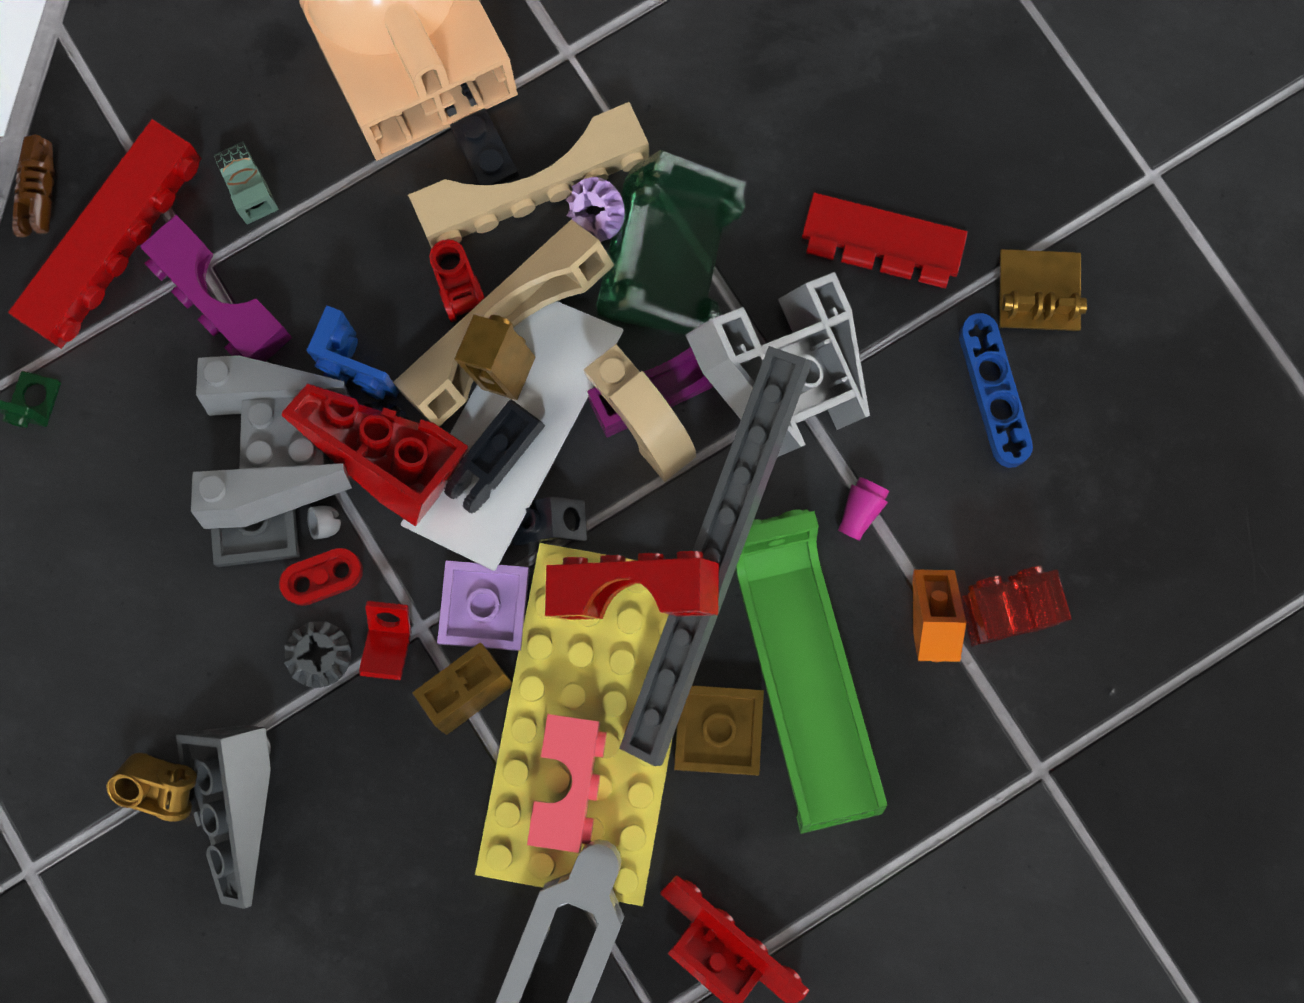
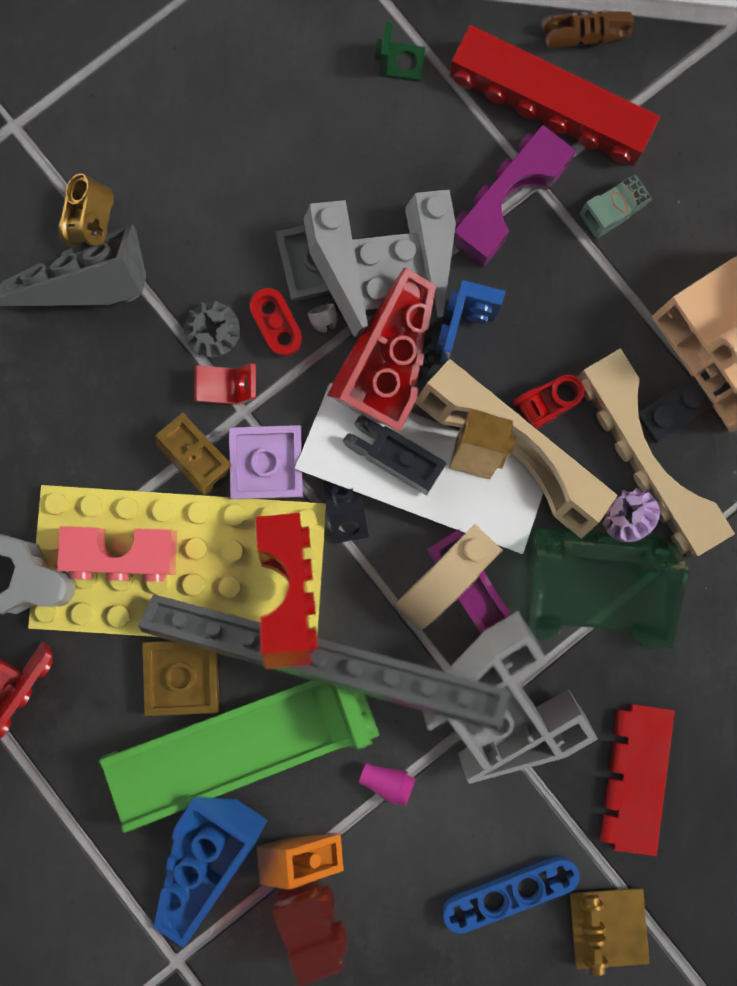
camera: 80 degrees right, 5 degrees up
none -> blue wedge [153,797,267,948]

